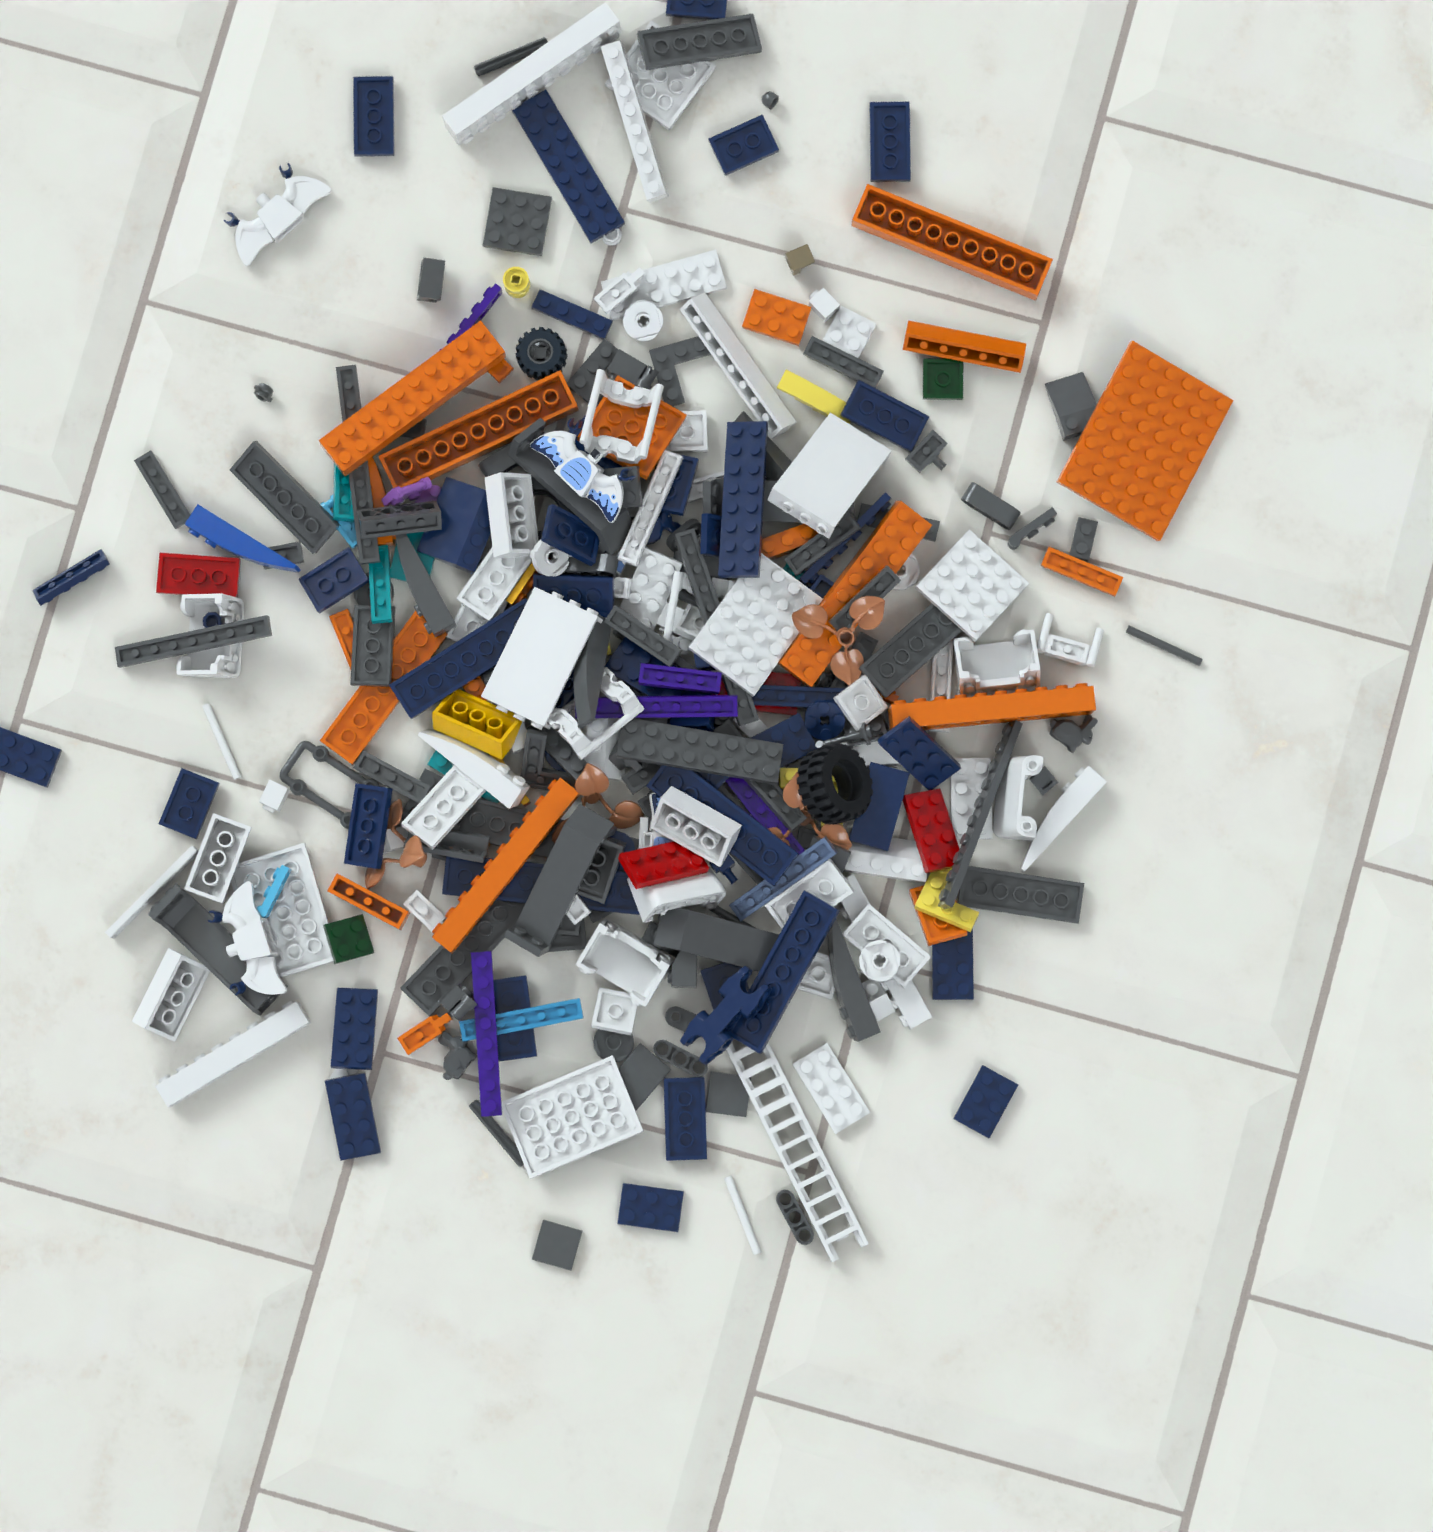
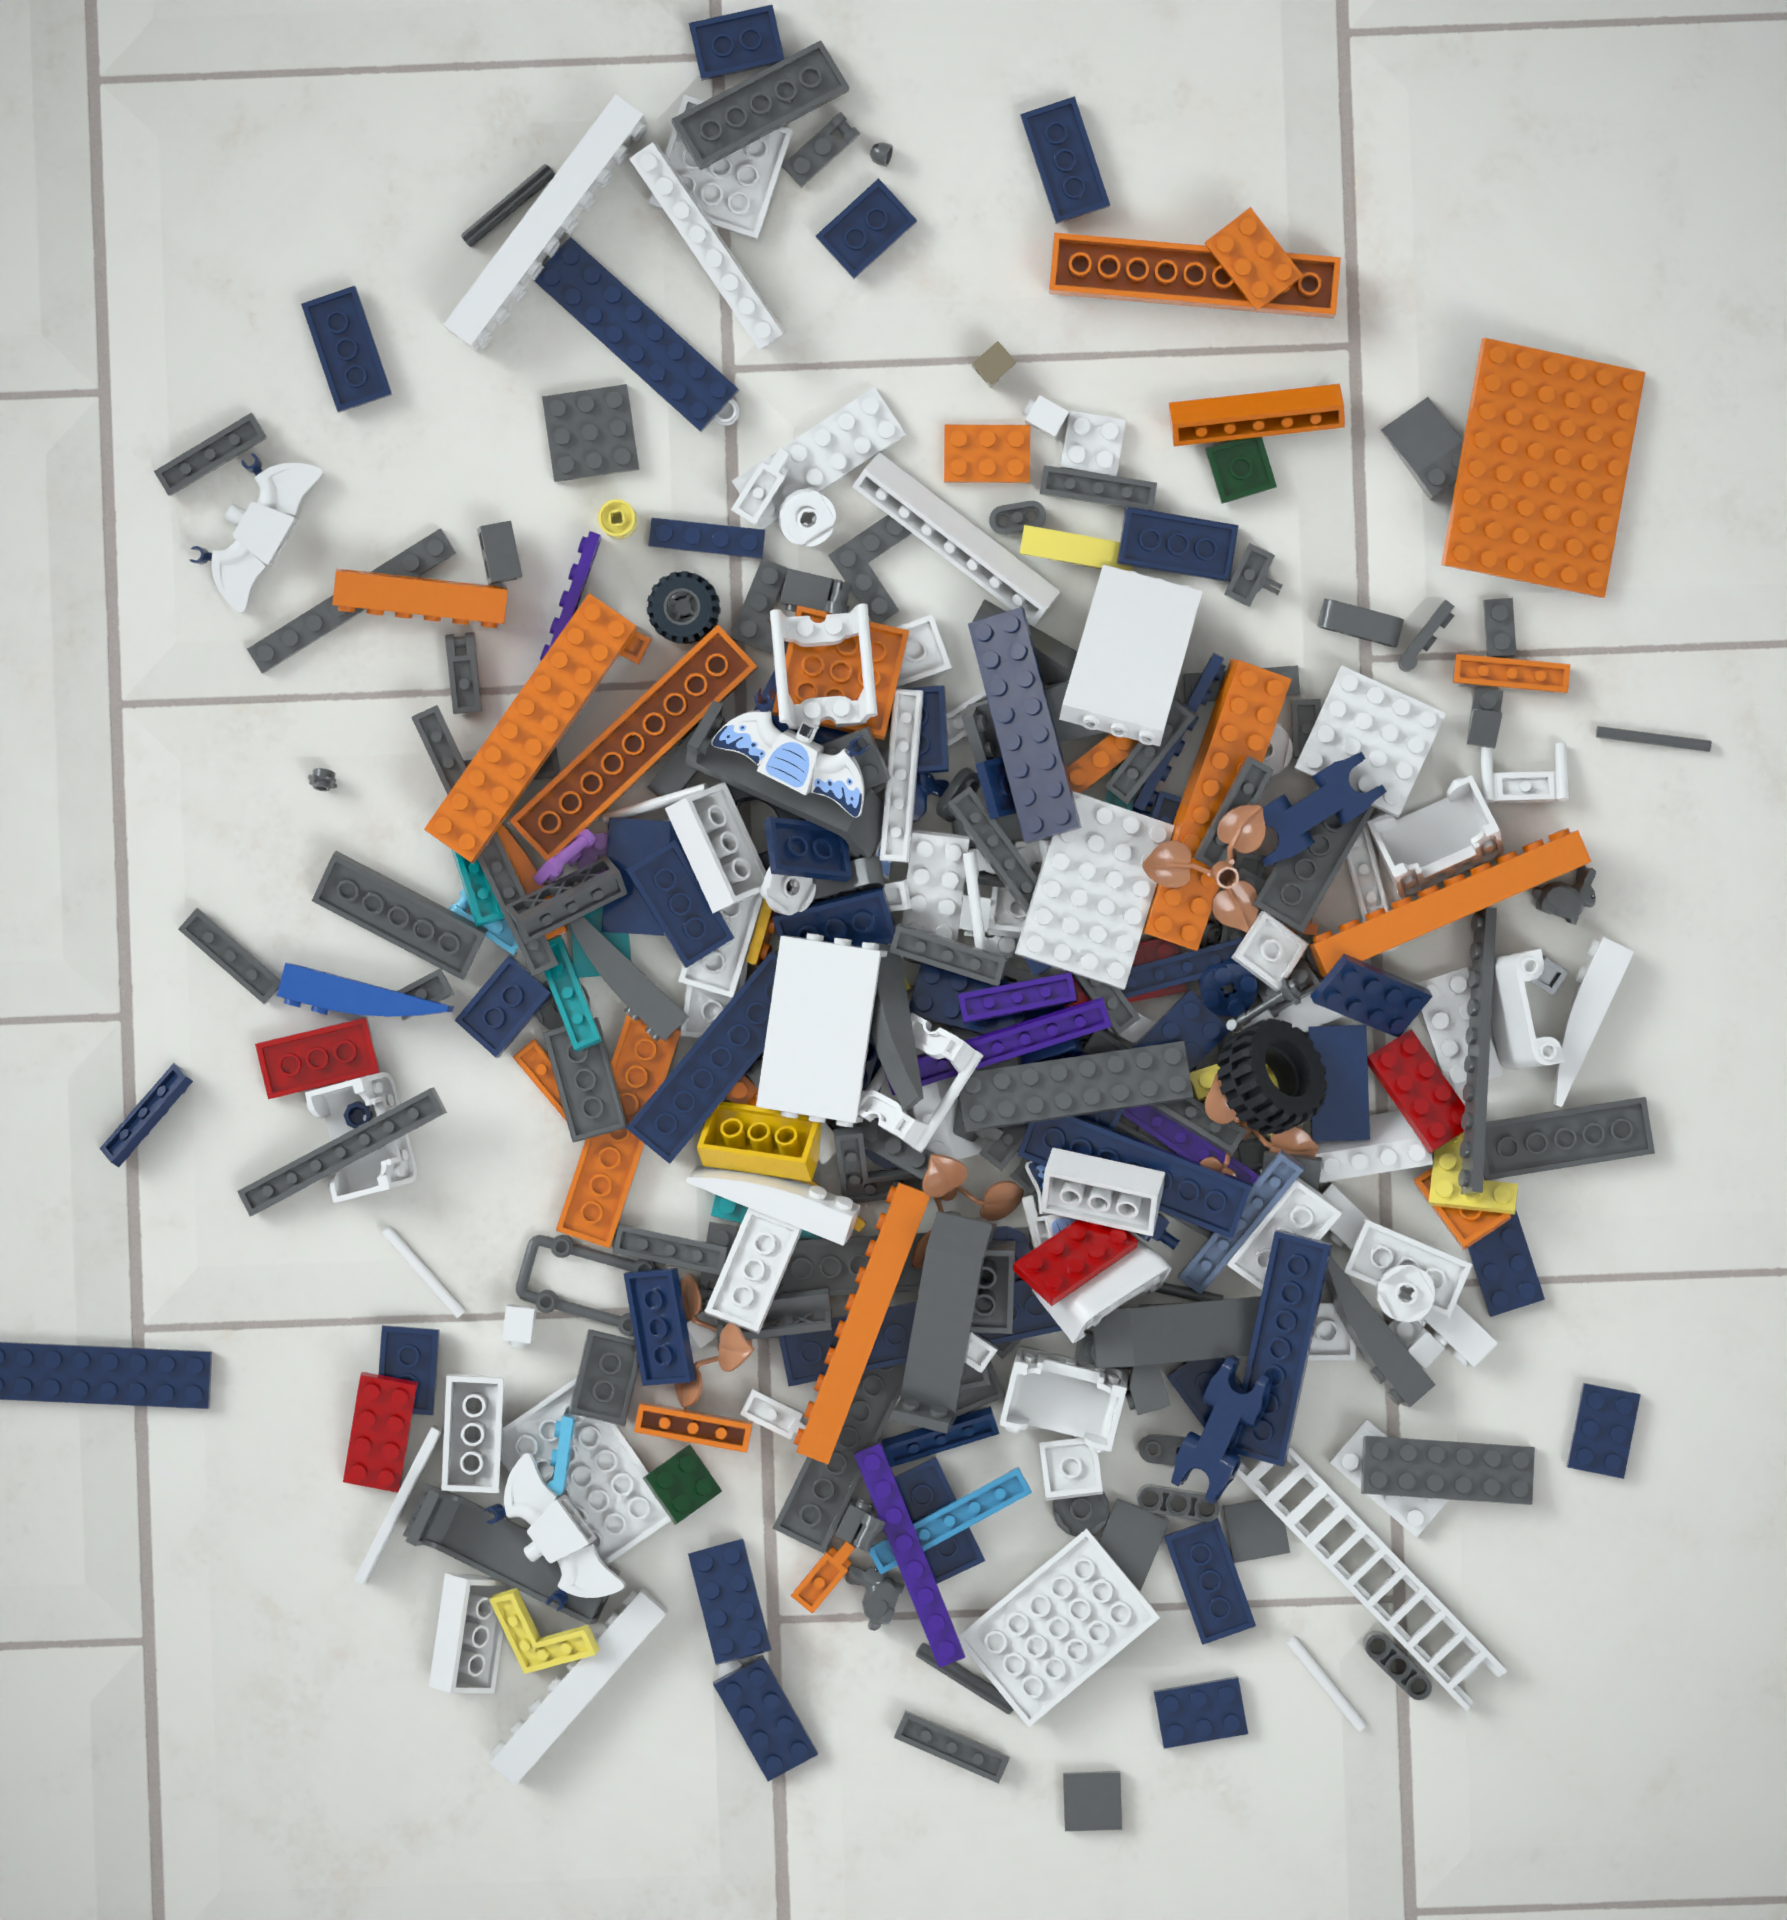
camera: 20 degrees left, 5 degrees up
none -> dark grey plate [154,412,267,496]
none -> dark grey plate [247,528,456,674]
none -> orange brick [332,568,508,628]
none -> red plate [343,1372,418,1493]
none -> dark grey plate [445,632,482,714]
none -> light yellow plate [489,1588,600,1674]
none -> dark grey tile [568,1329,639,1427]
none -> white bar [602,783,708,824]
none -> dark blue plate [625,840,735,968]
none -> dark grey plate [782,112,860,188]
none -> dark blue plate [882,1406,1000,1467]
none -> dark grey plate [894,1710,1010,1784]
none -> dark grey plate [989,501,1046,535]
none -> orange plate [1204,207,1303,312]
none -> dark blue piece [1261,751,1387,867]
none -> dark grey plate [1291,699,1321,758]
none -> dark grey plate [1361,1436,1535,1505]
none -> dark grey slope [1467,687,1503,749]

